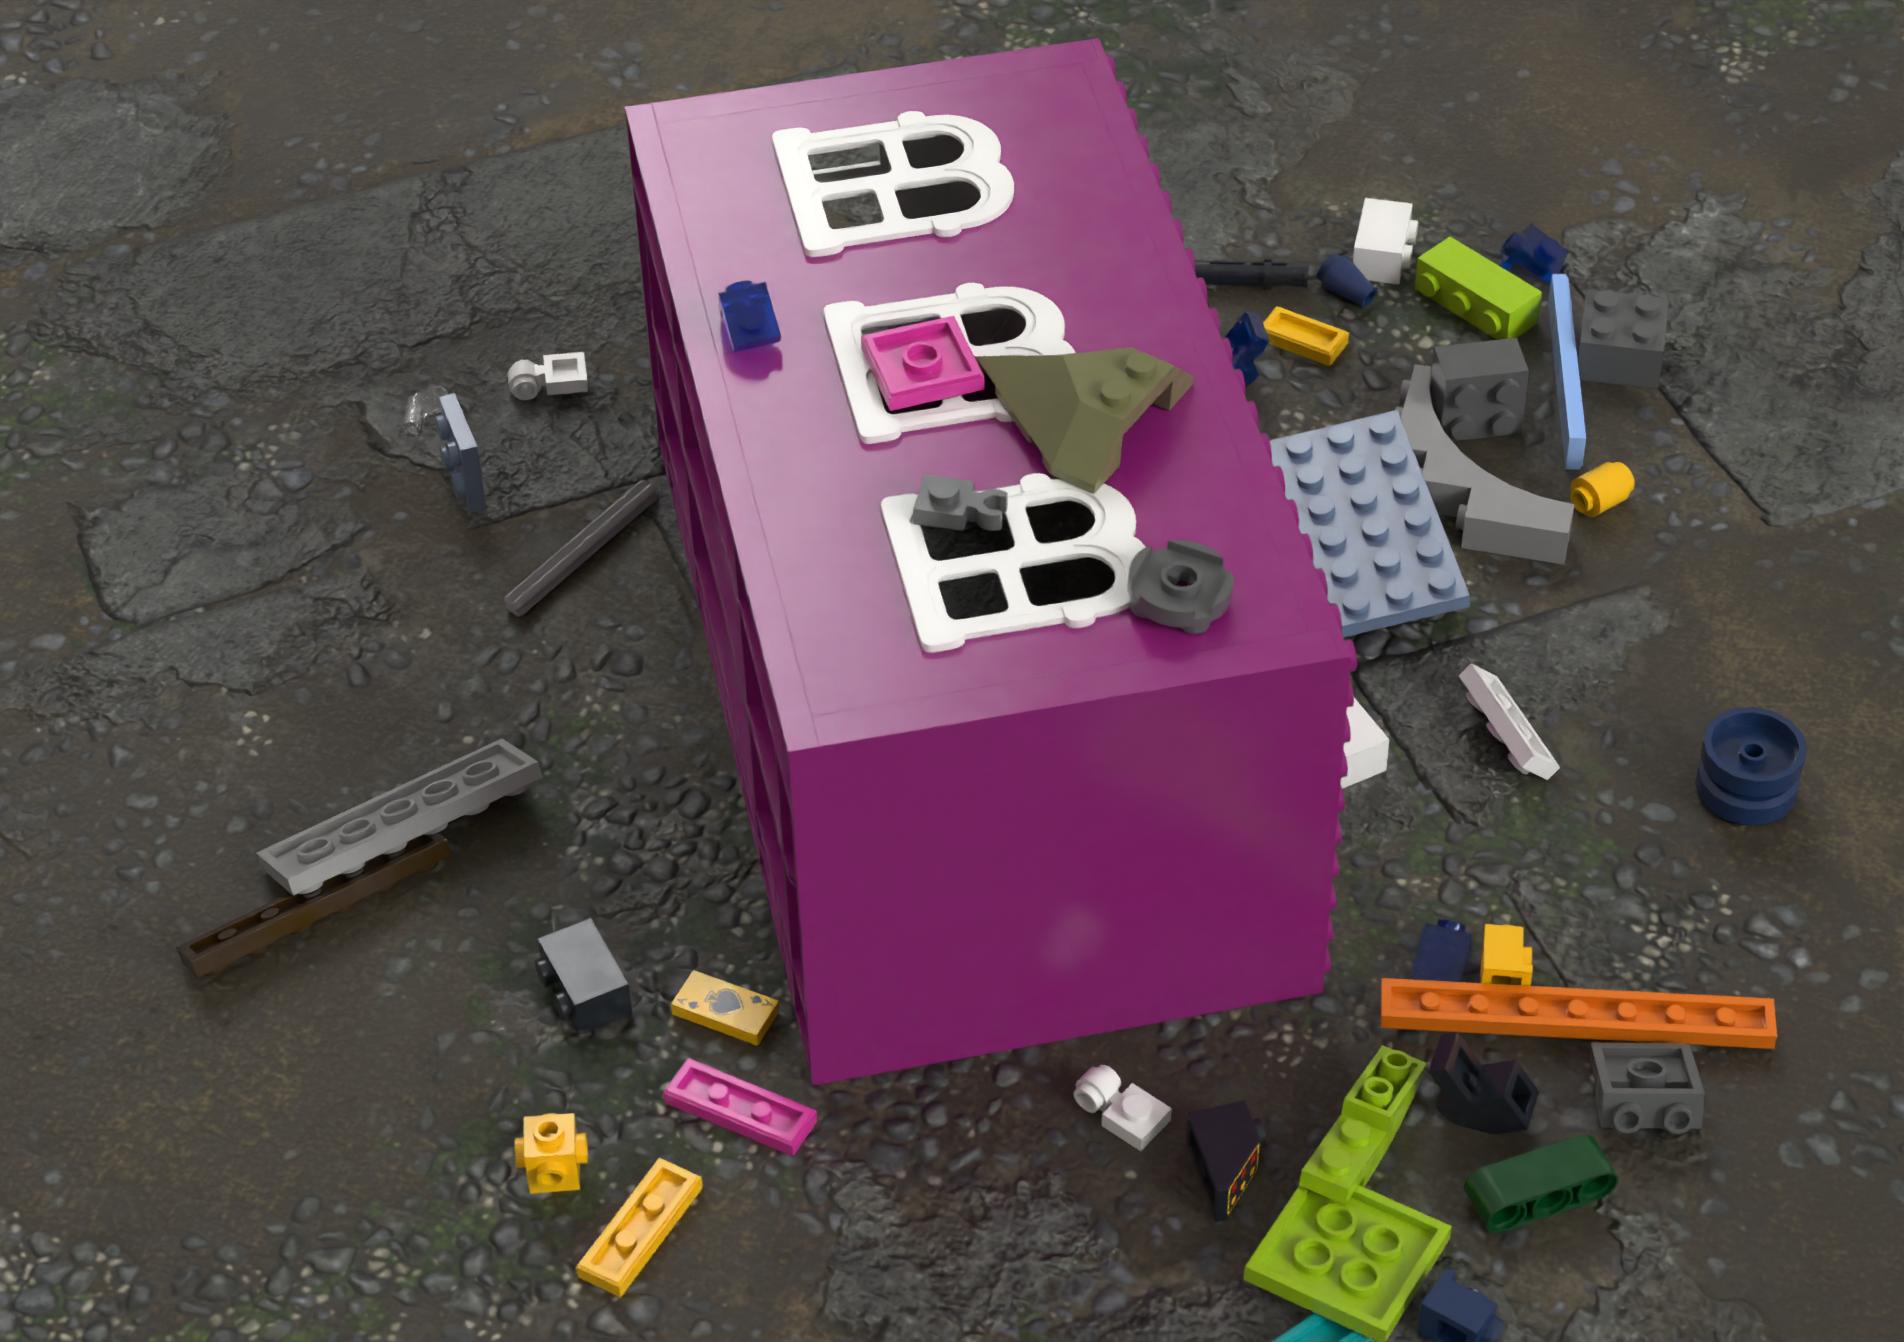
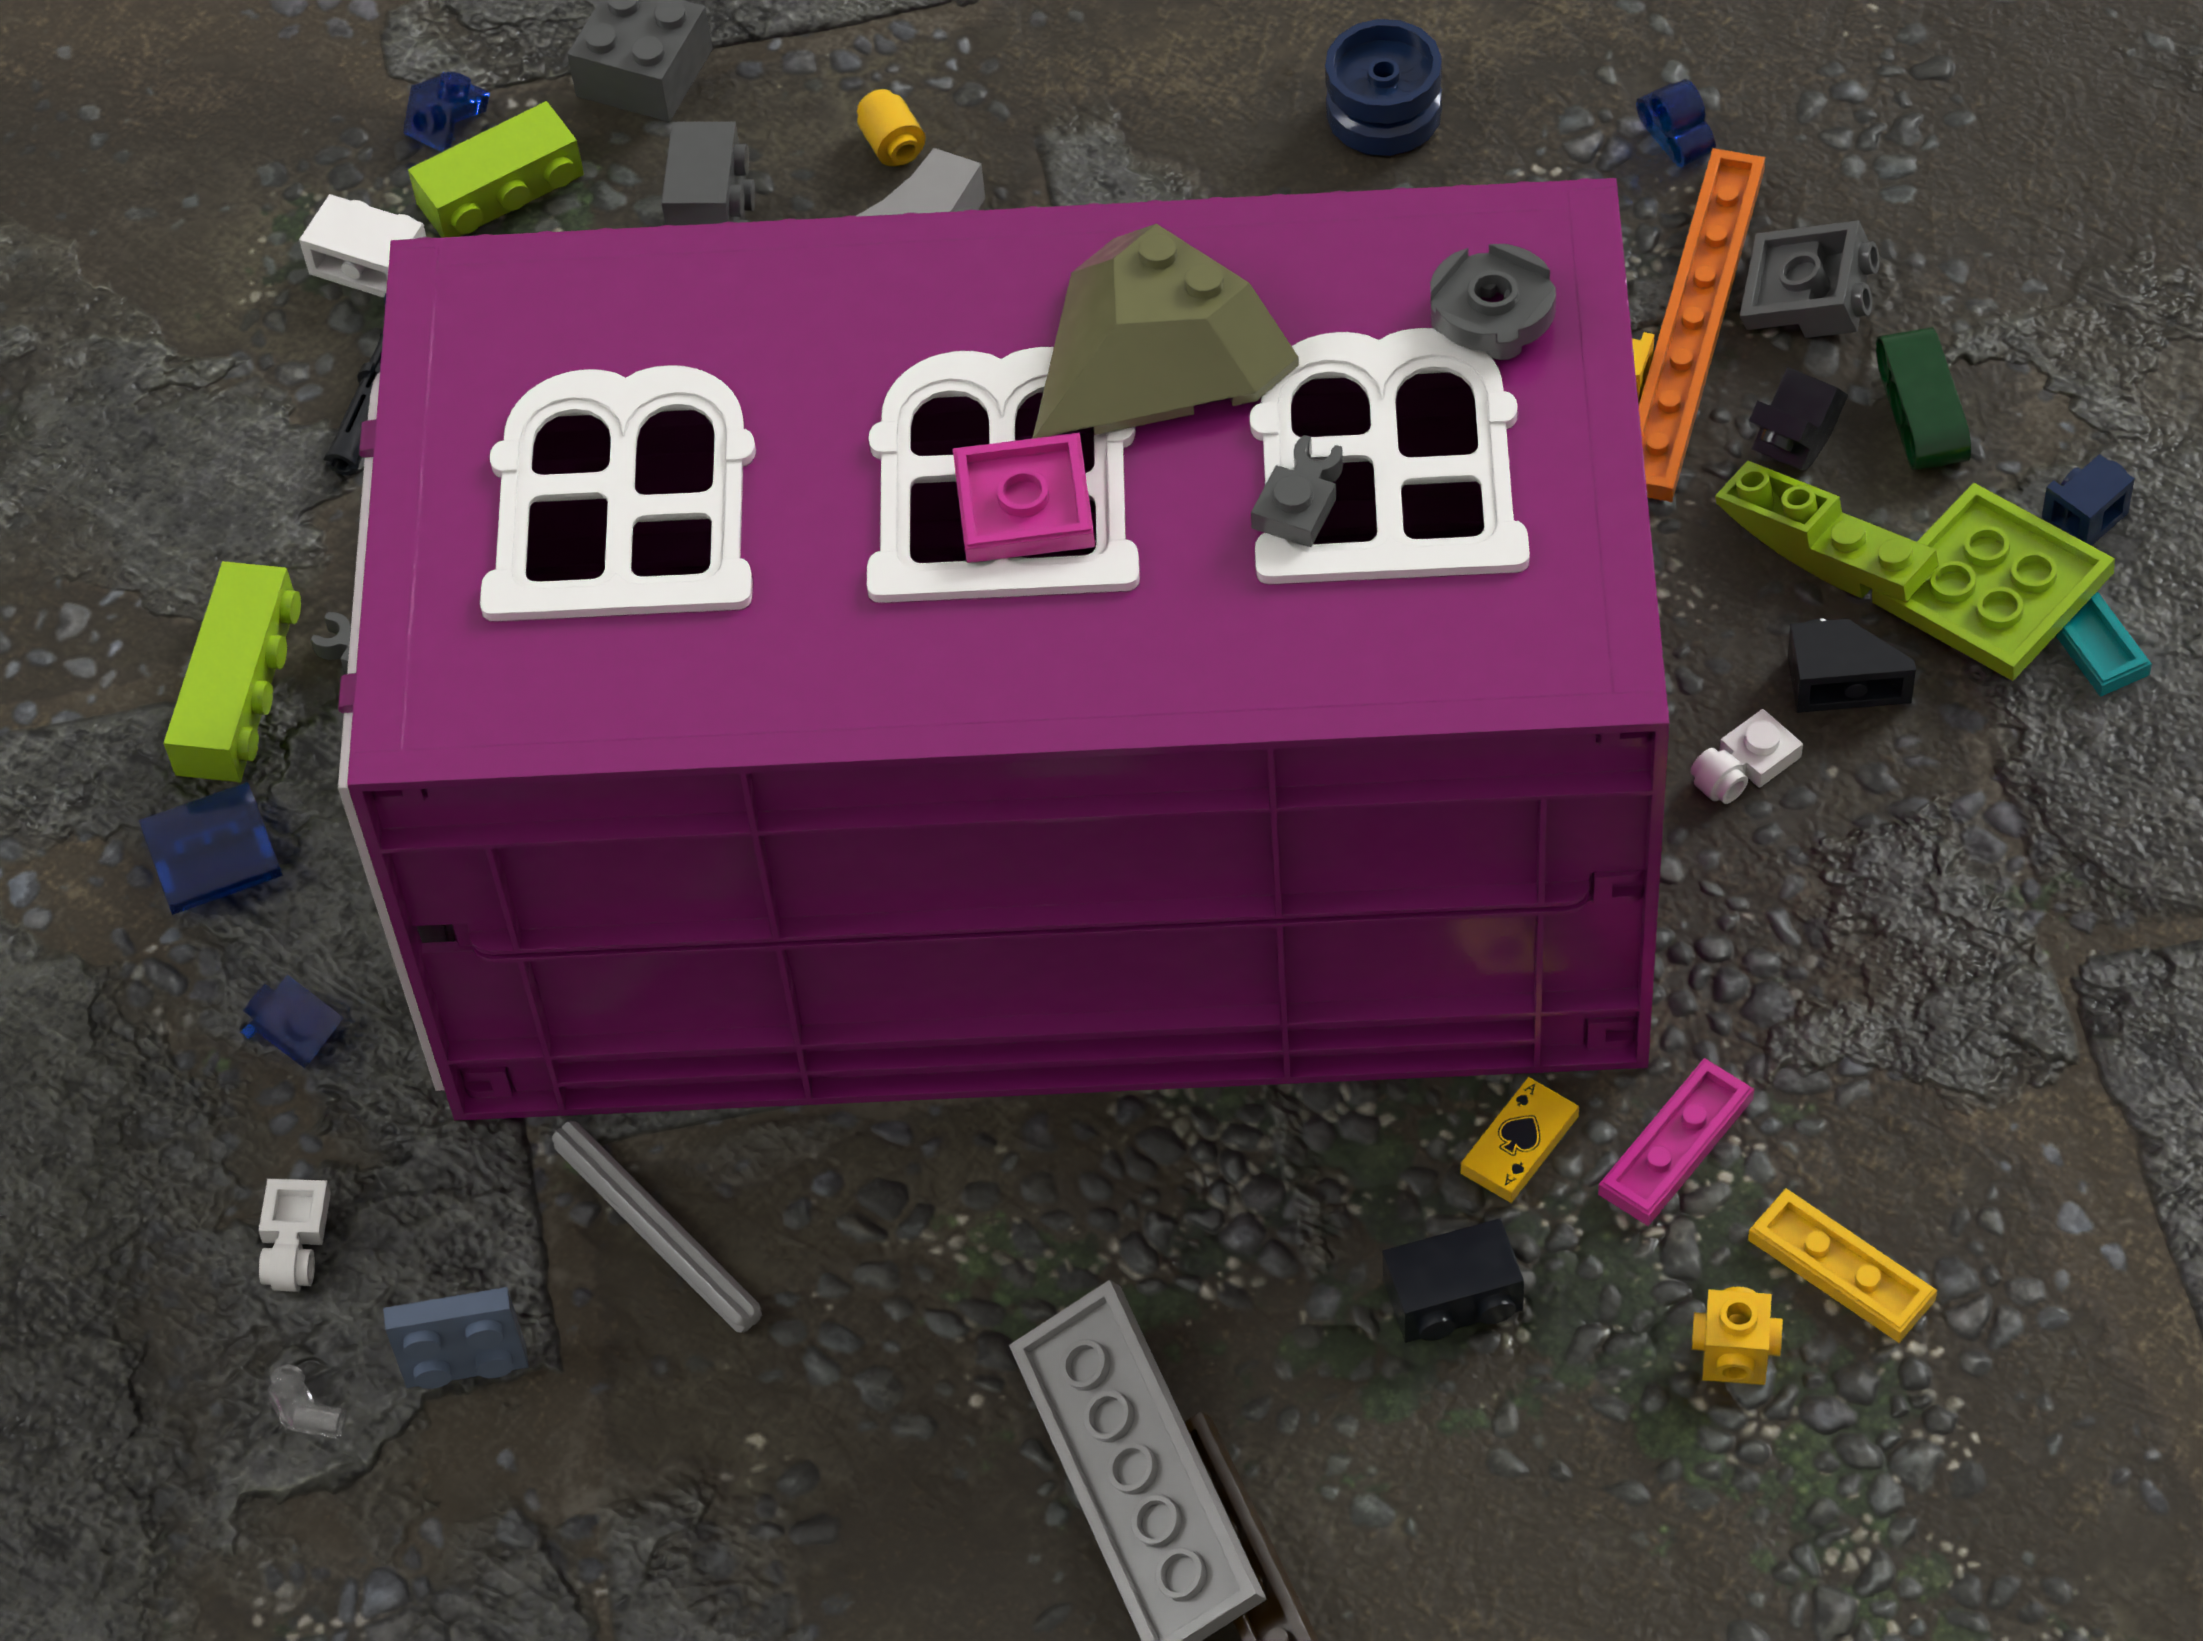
camera: 75 degrees left, 10 degrees up
clear blue bracket [718,280,781,353] -> none
light blue tile [1548,274,1586,470] -> none
none -> clear blue piece [1636,79,1716,167]

